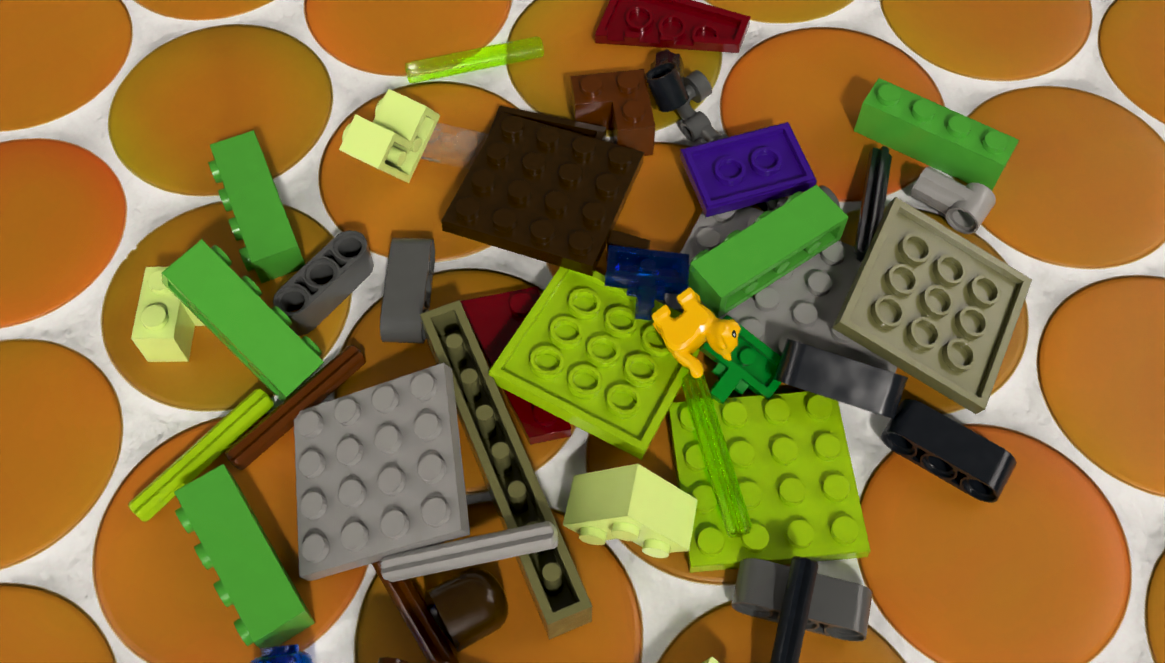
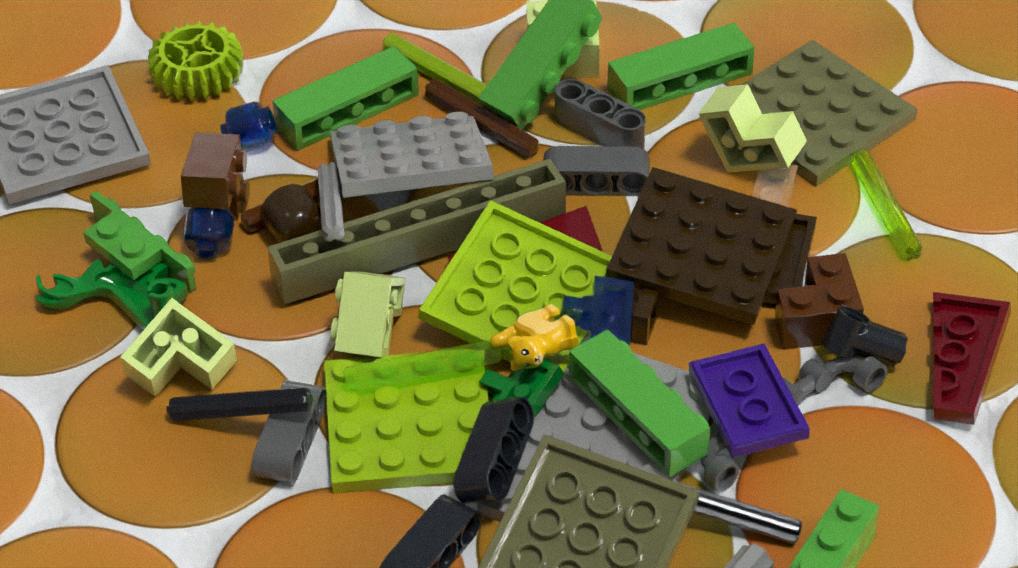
camera: 90 degrees right, 15 degrees down
none -> olive plate [741,40,917,186]

